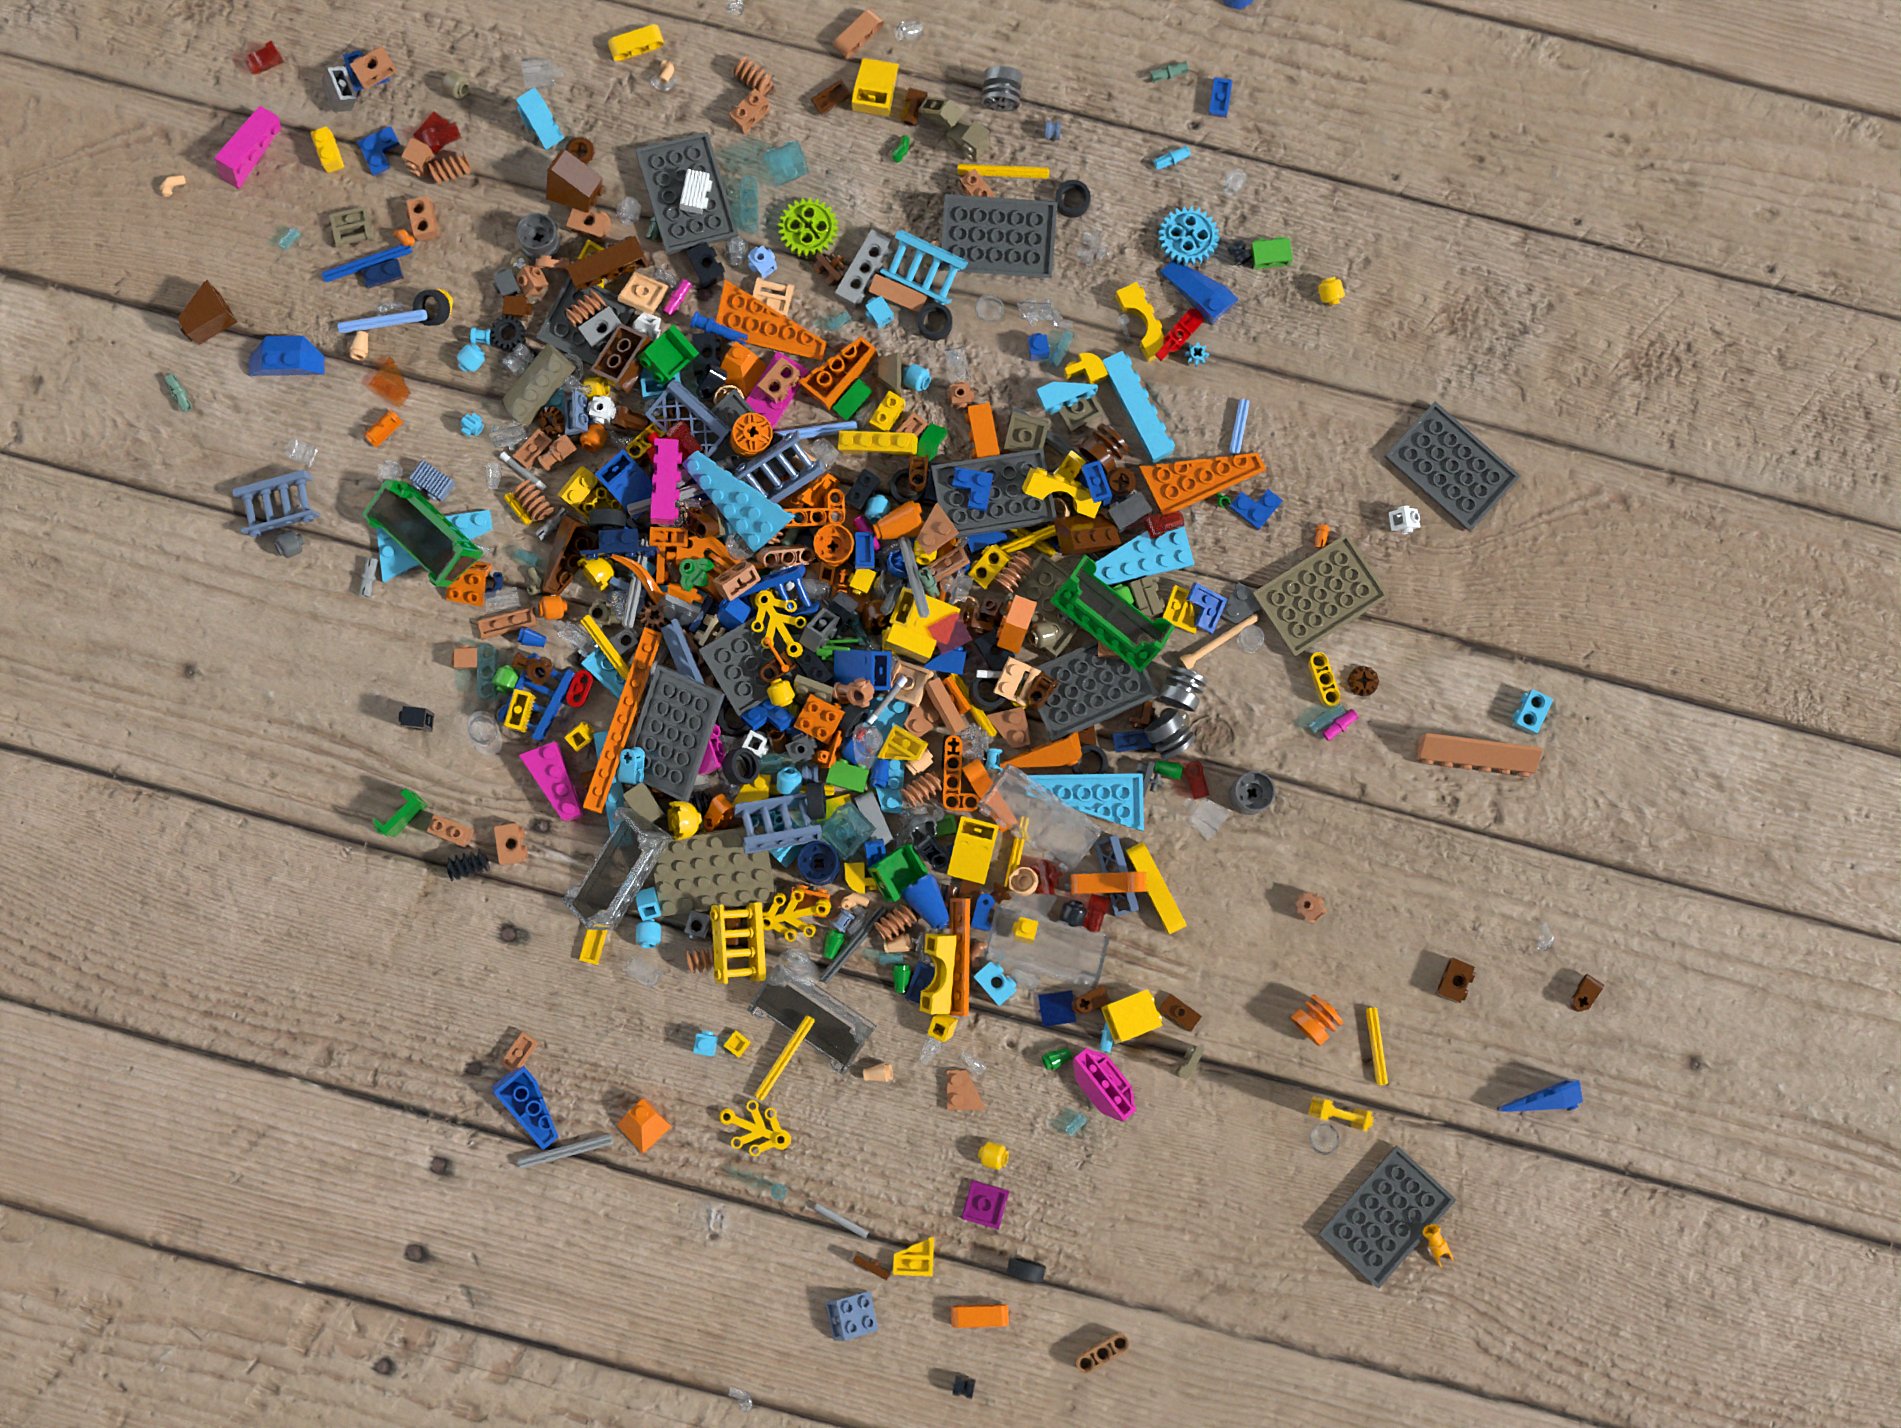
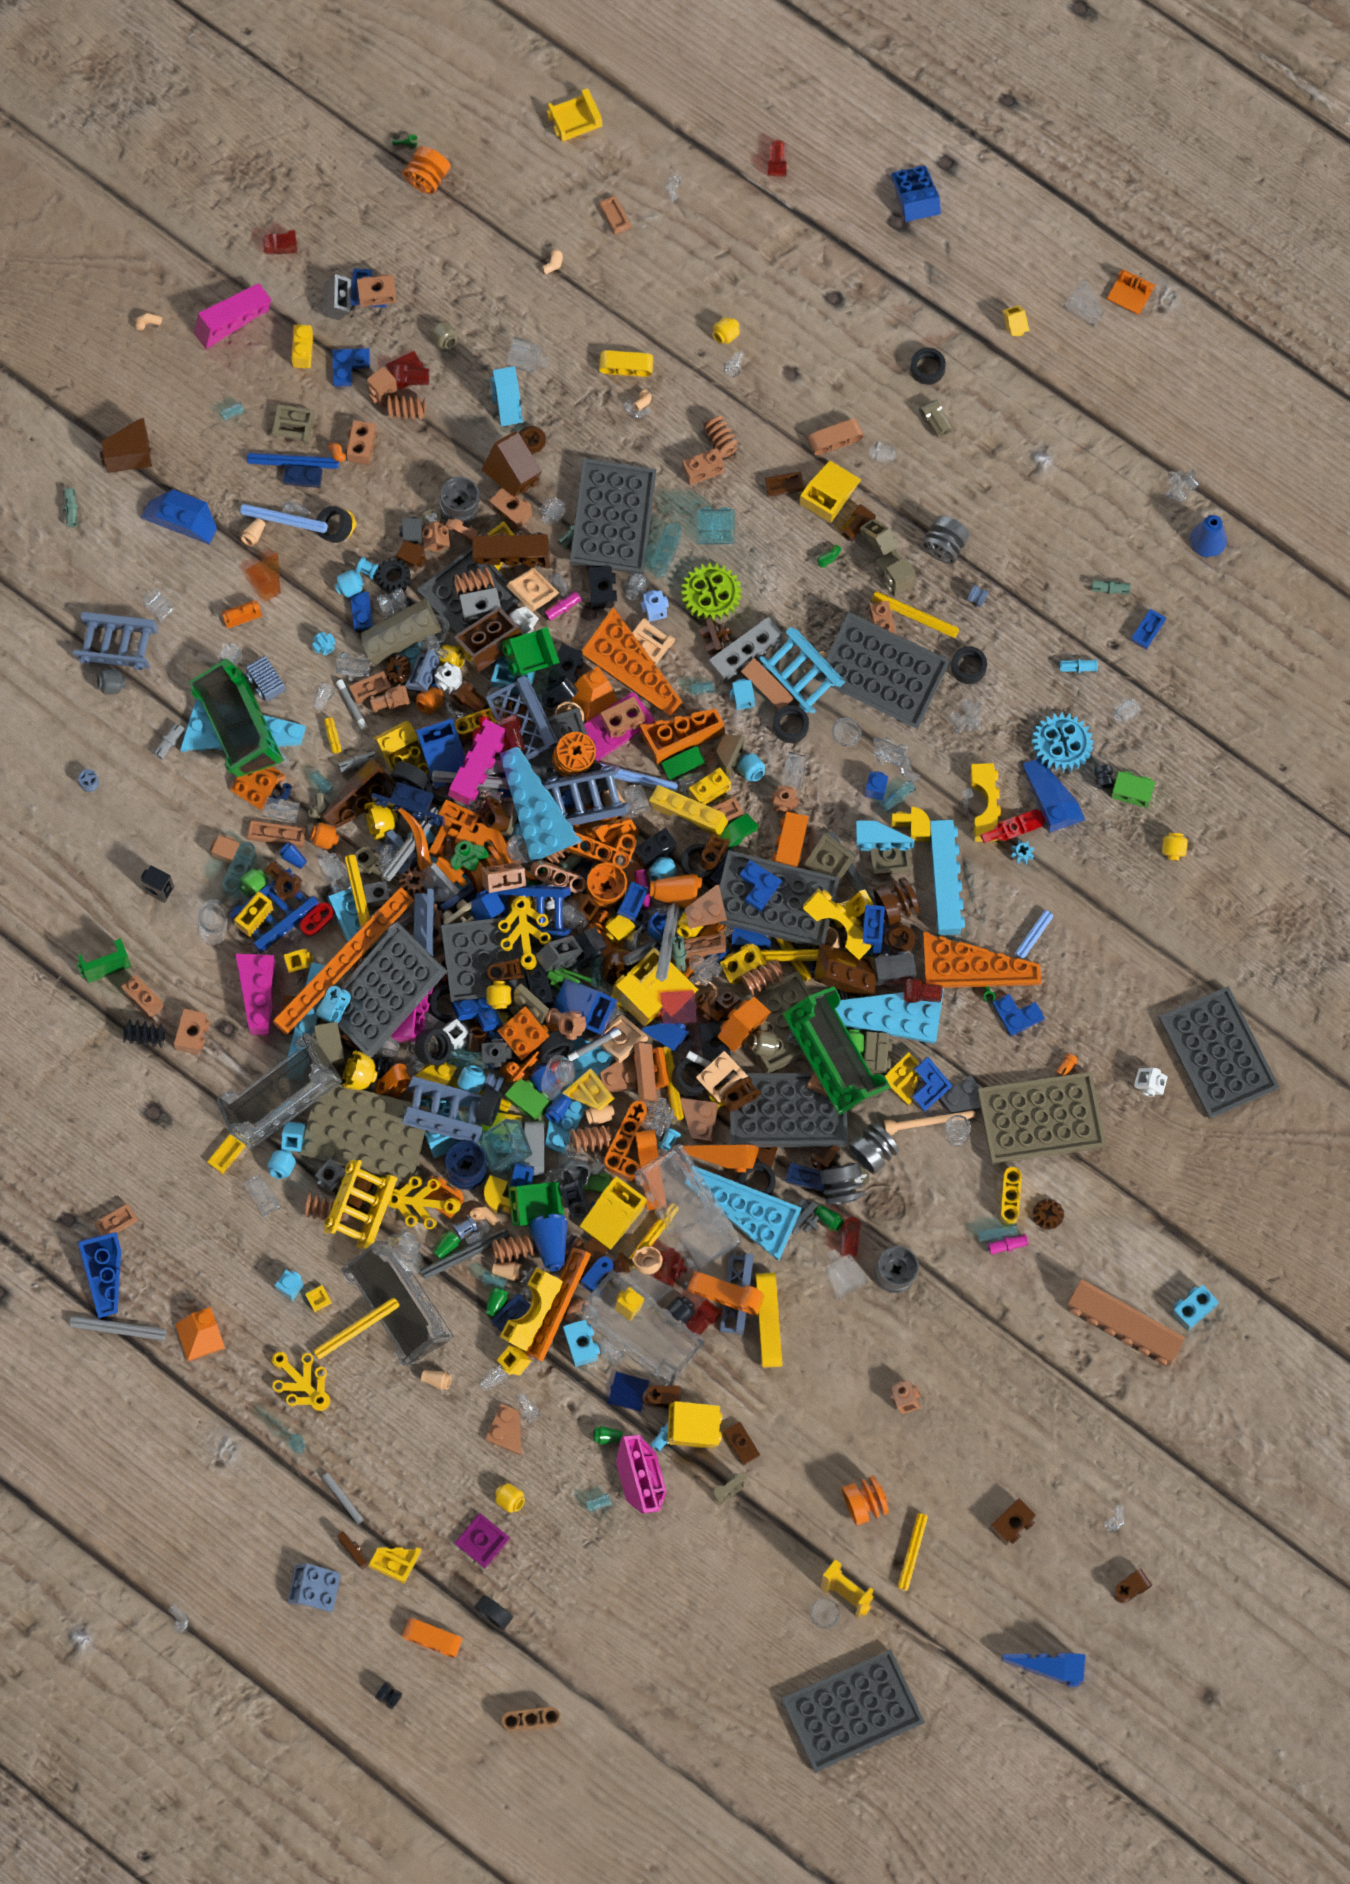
camera: 20 degrees right, 10 degrees down
nougat piece [513,479,554,521] -> none
white brick [680,169,712,214] -> none
blue pin [690,311,748,346] -> none
orange hinge [764,637,789,672] -> none
light orange piece [1423,1224,1453,1268] -> none
none -> sand blue wheel [78,769,99,792]
none -> blue plate [350,592,373,631]
none -> blue wheel [561,790,575,809]

